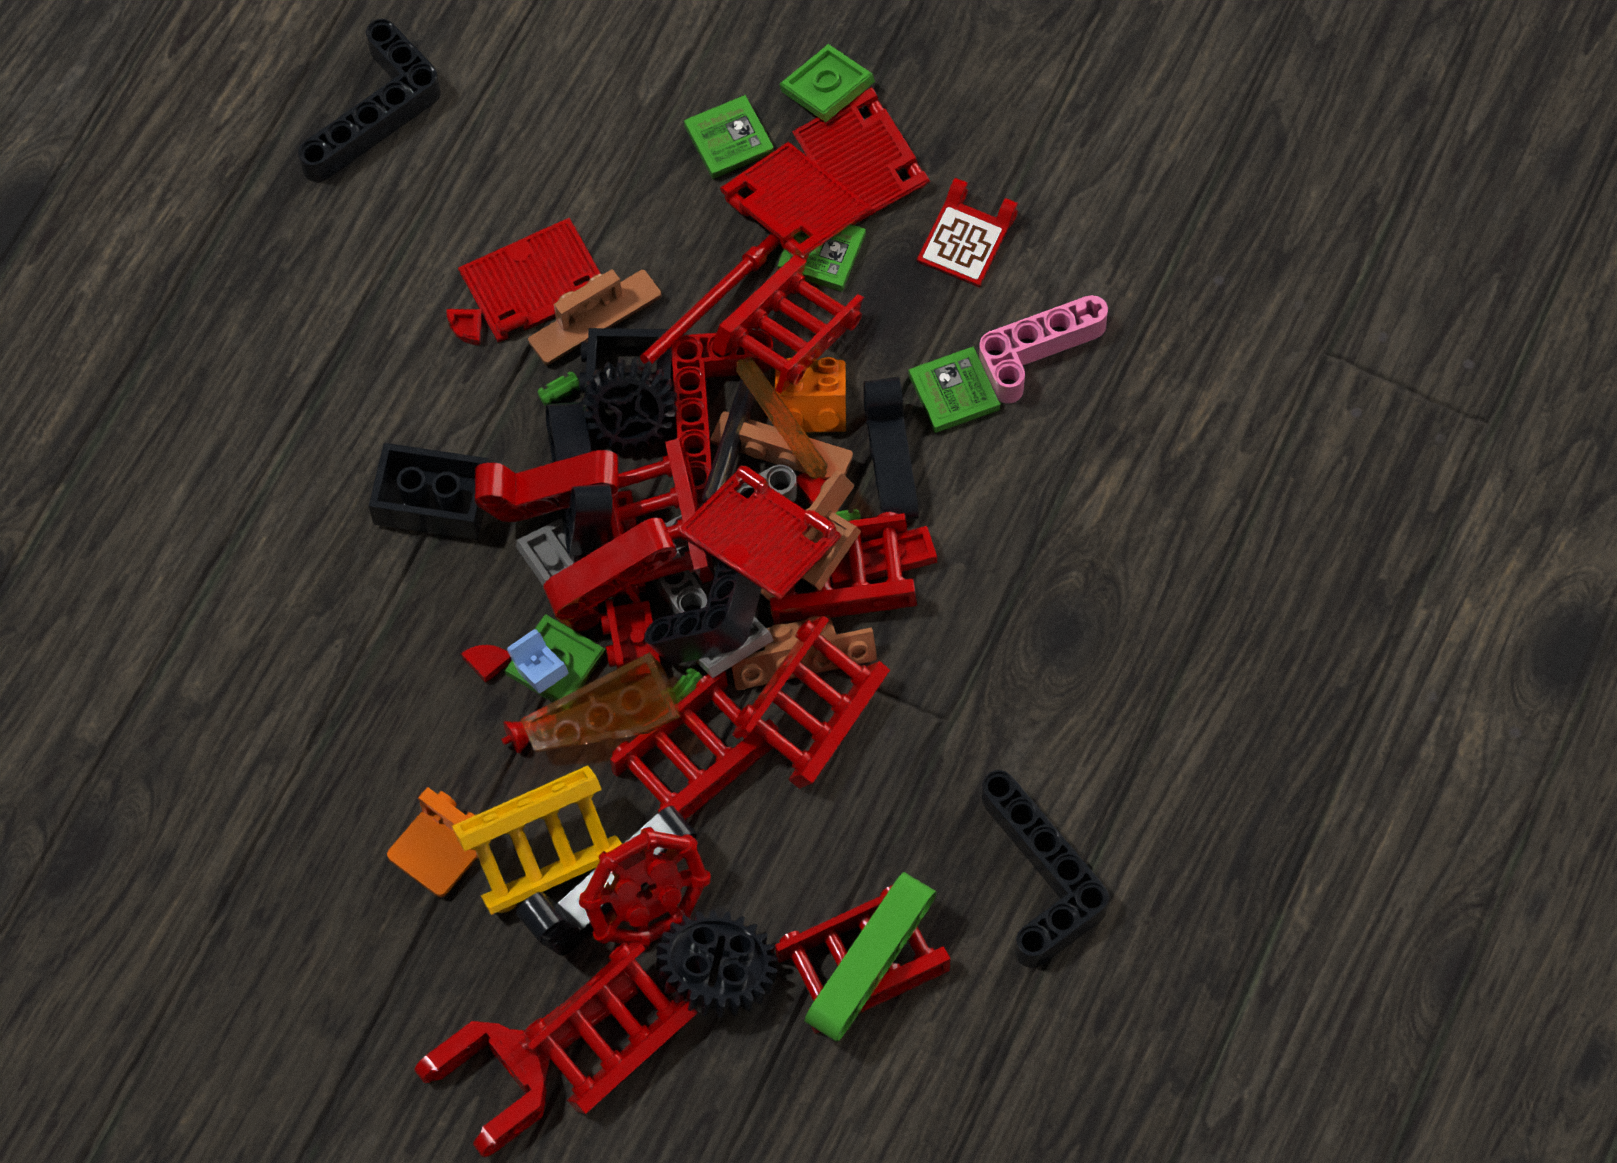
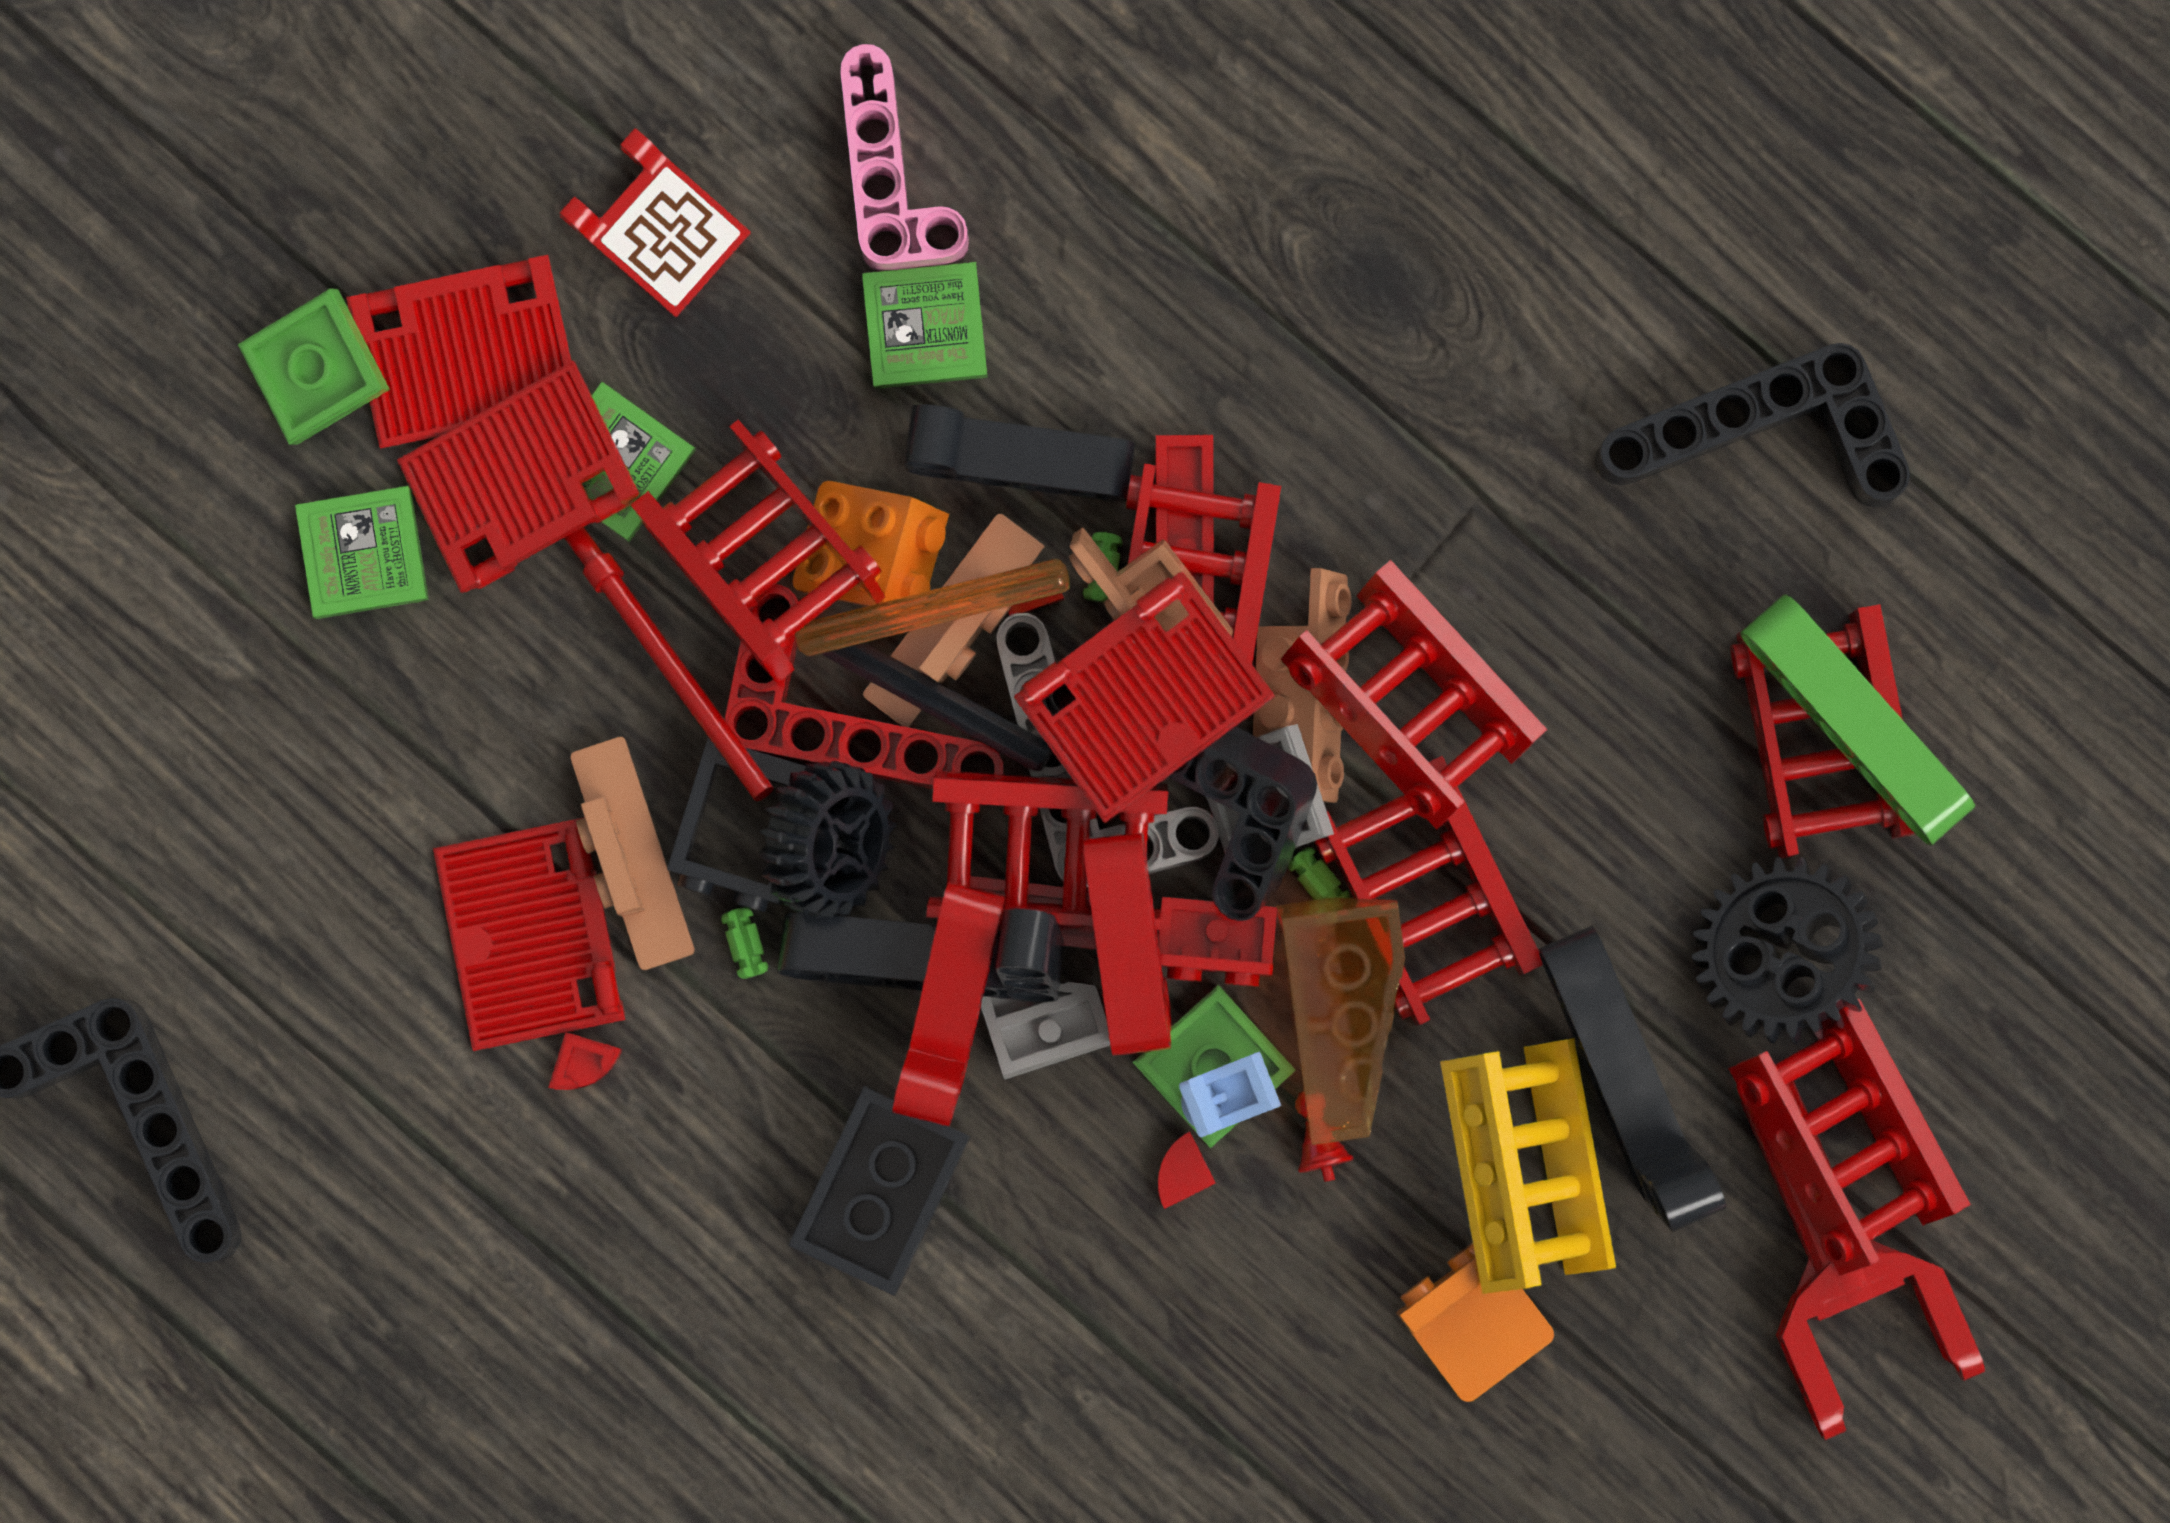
camera: 75 degrees left, 20 degrees up
red plate [579,827,711,949] -> none

